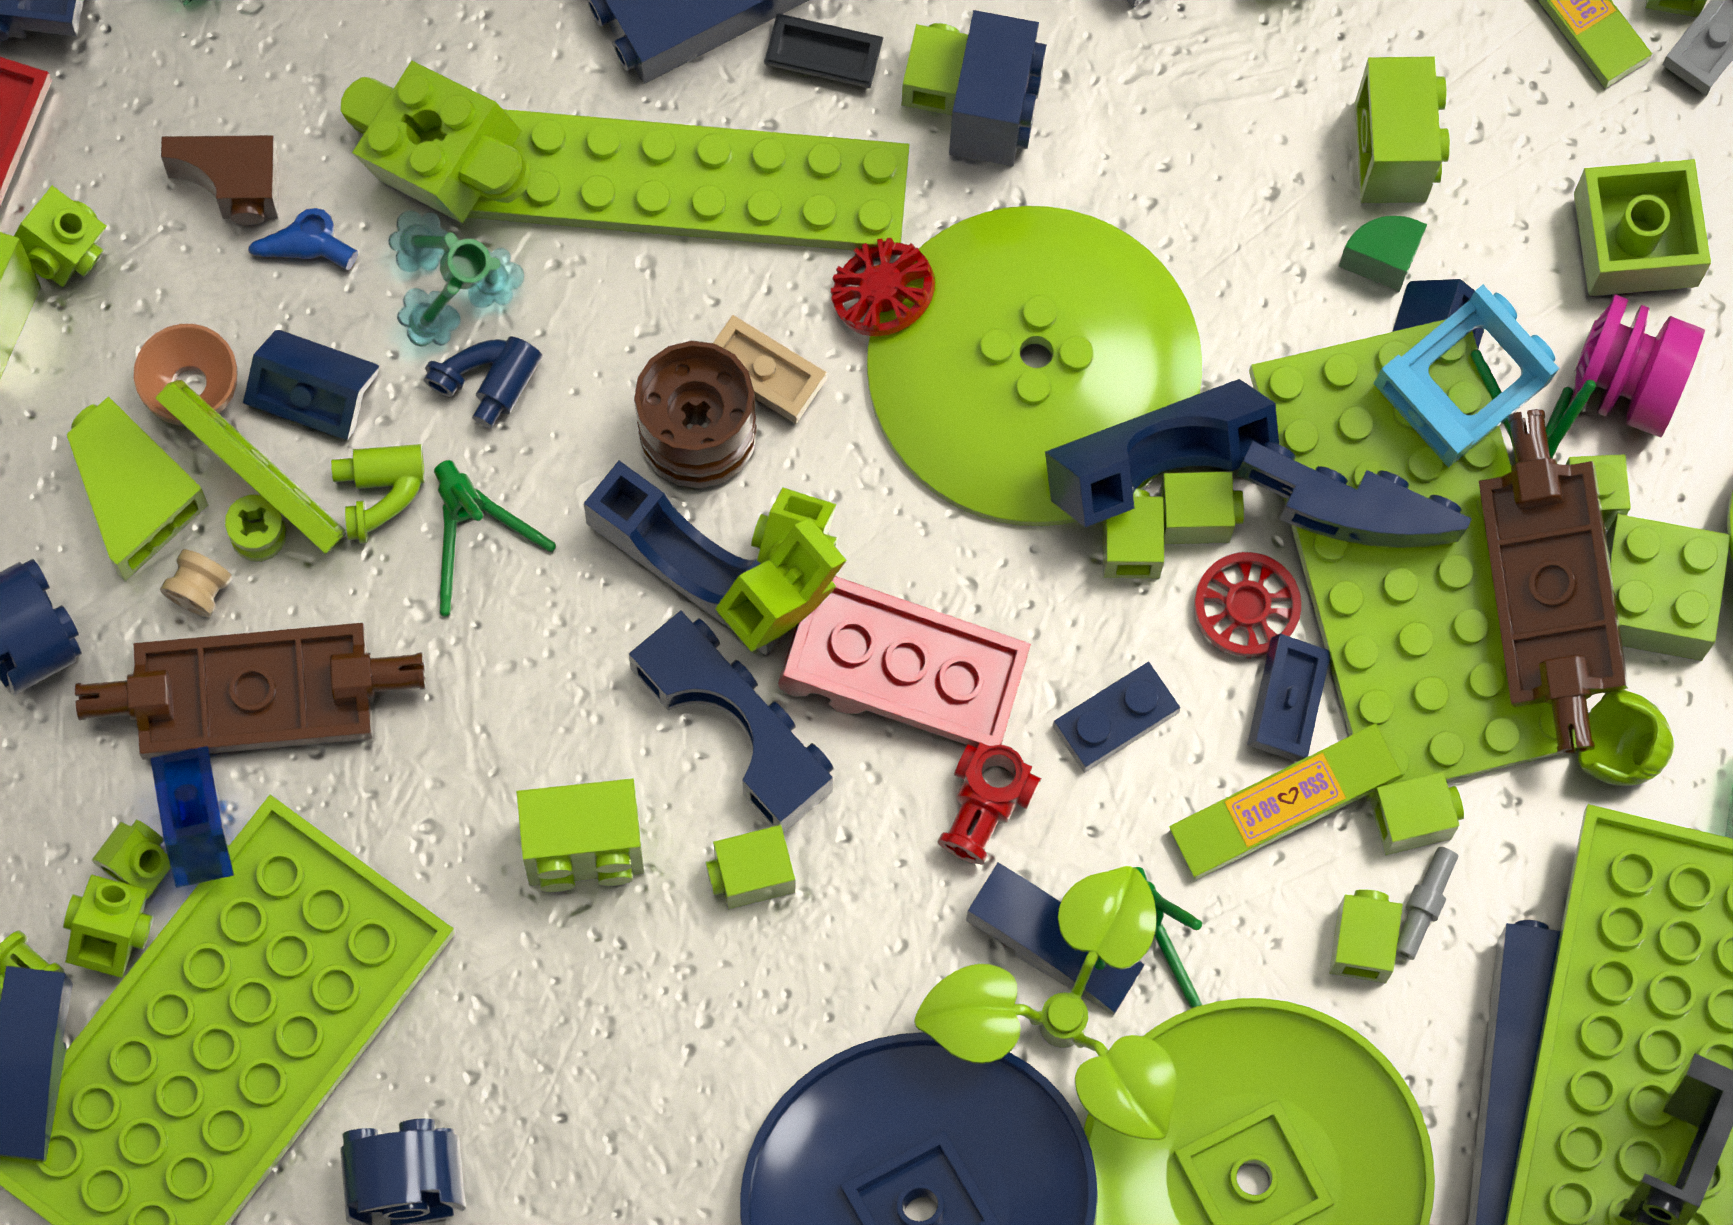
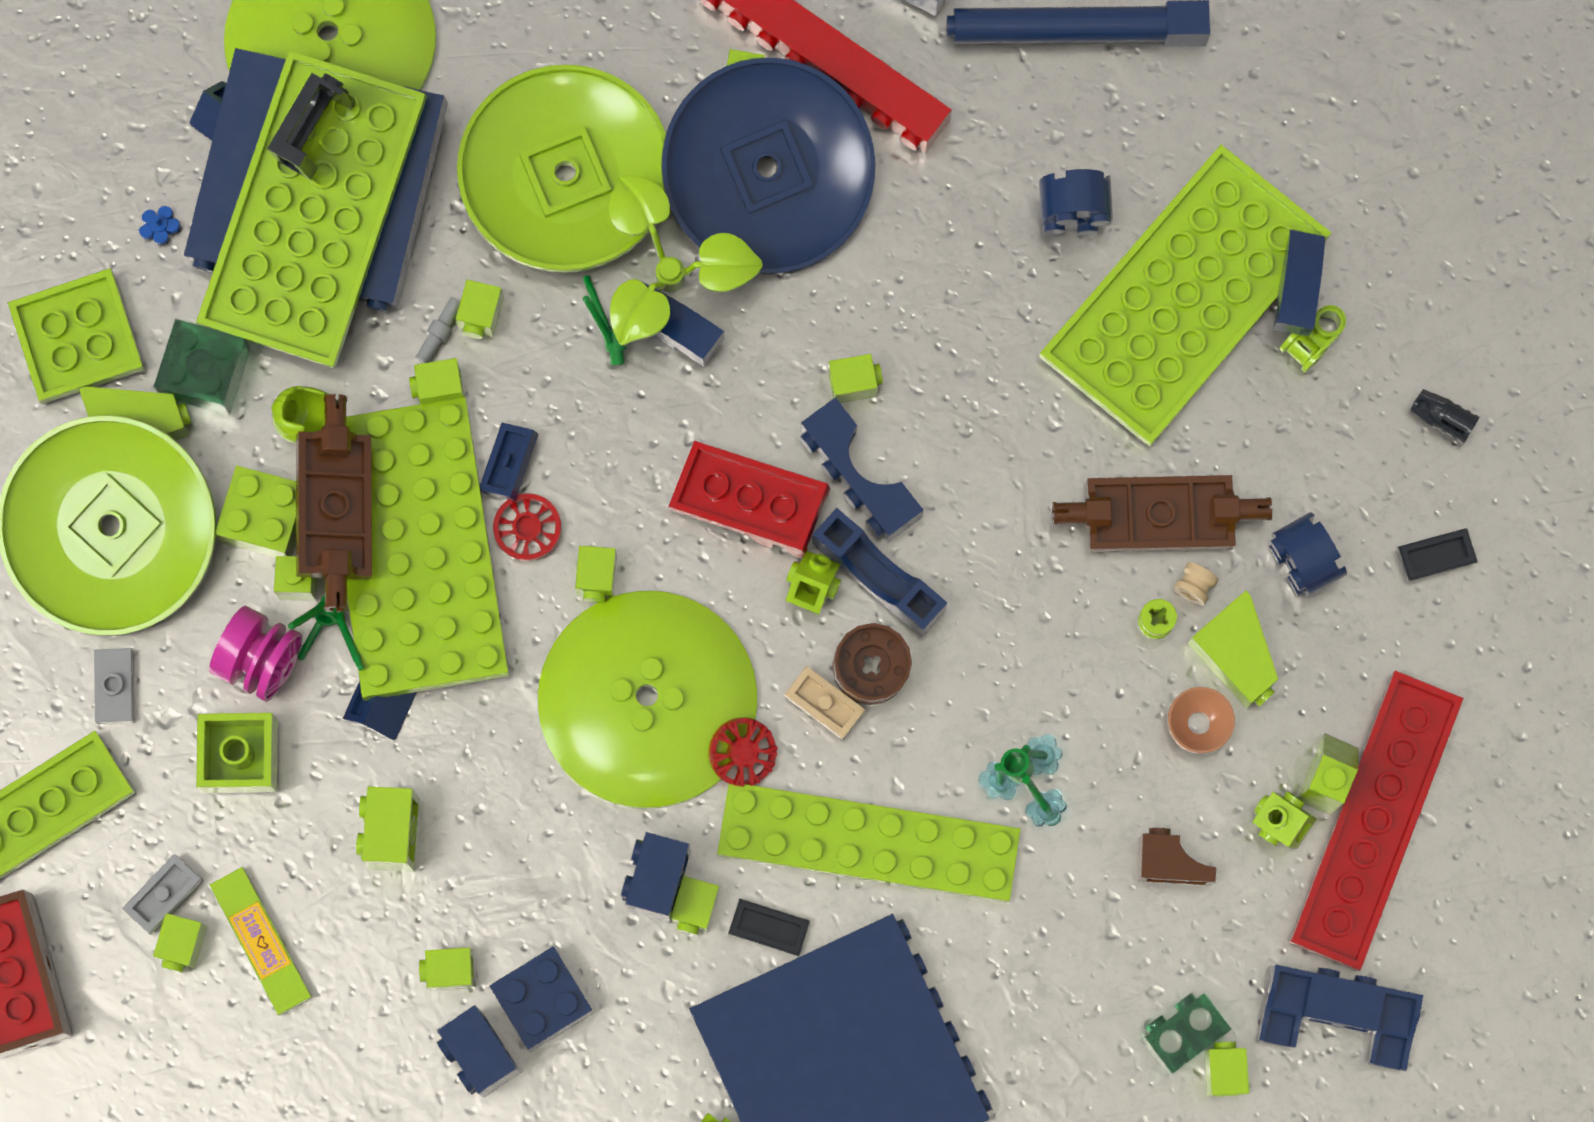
camera: 175 degrees left, 5 degrees up
lime brick [63,874,153,978] -> none
lime plate [92,819,176,899] -> none
clear blue brick [150,746,234,888] -> none
lime tile [155,380,346,554] -> none
dark blue panel [243,330,379,440] -> none
blue animal [248,208,359,270] -> none
lime plant [331,444,425,544] -> none
lime brick [340,61,531,223] -> none
dark blue plant [423,336,543,429] -> none
green plant [434,460,556,617] -> none
lime brick [516,778,645,892] -> none
lime brick [715,517,847,652] -> none
red connector [937,742,1042,865] -> none
dark blue arch [1045,379,1279,527] -> none
dark blue plate [1052,661,1181,773] -> none
lime brick [1160,472,1244,545] -> none
tile [1169,723,1403,880] -> none
dark blue slope [1237,441,1472,548] -> none
green brick [1338,216,1428,292] -> none
medium azure window [1373,284,1559,468] -> none

